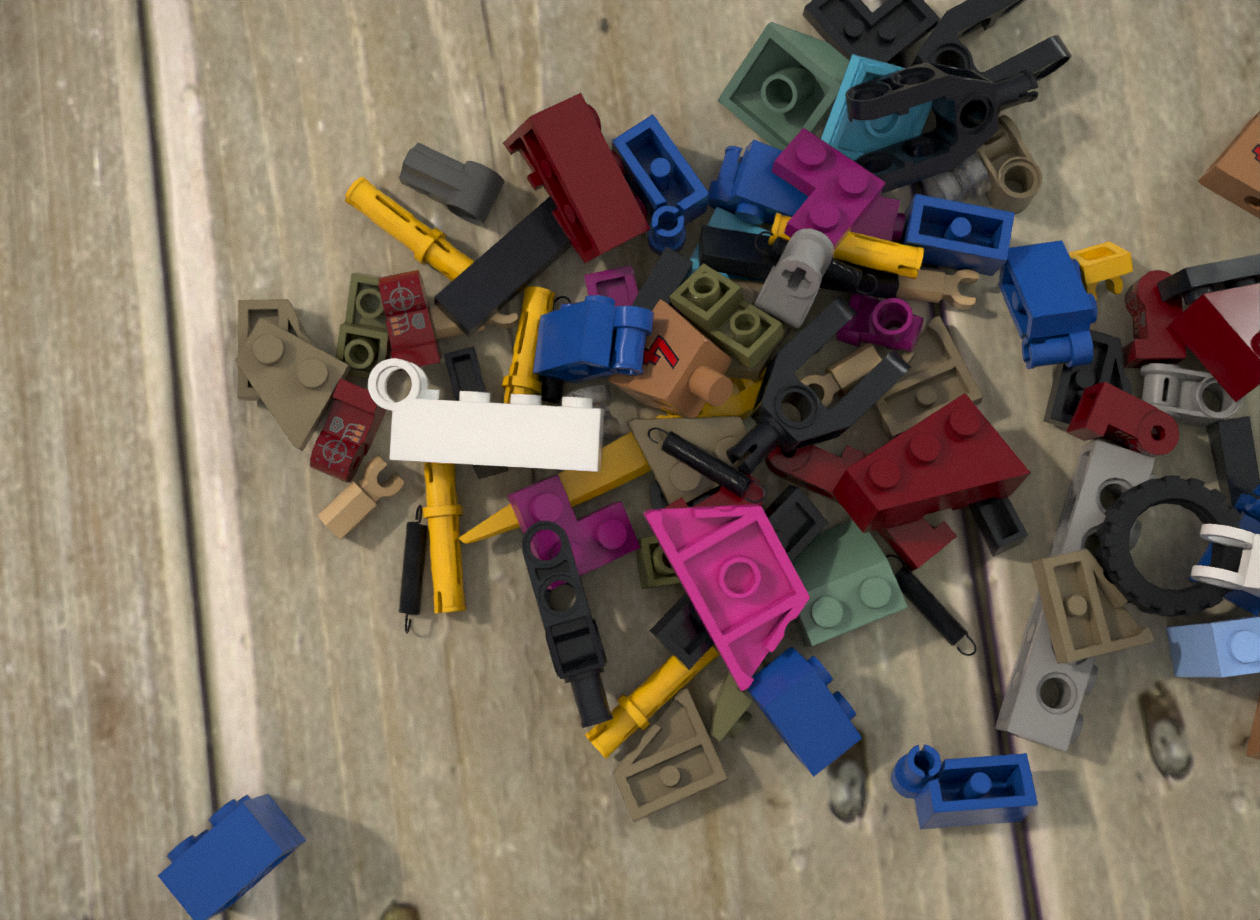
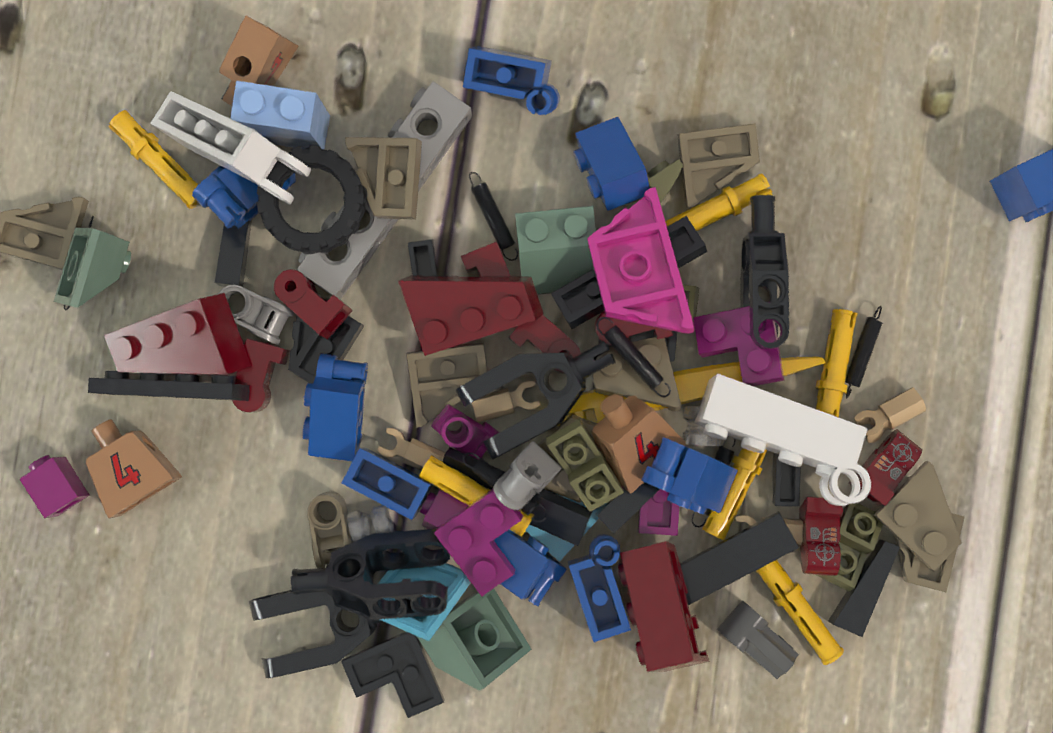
camera: 160 degrees left, 5 degrees up
yellow tile [1068,241,1133,300] -> none
none -> black piece [828,539,900,637]

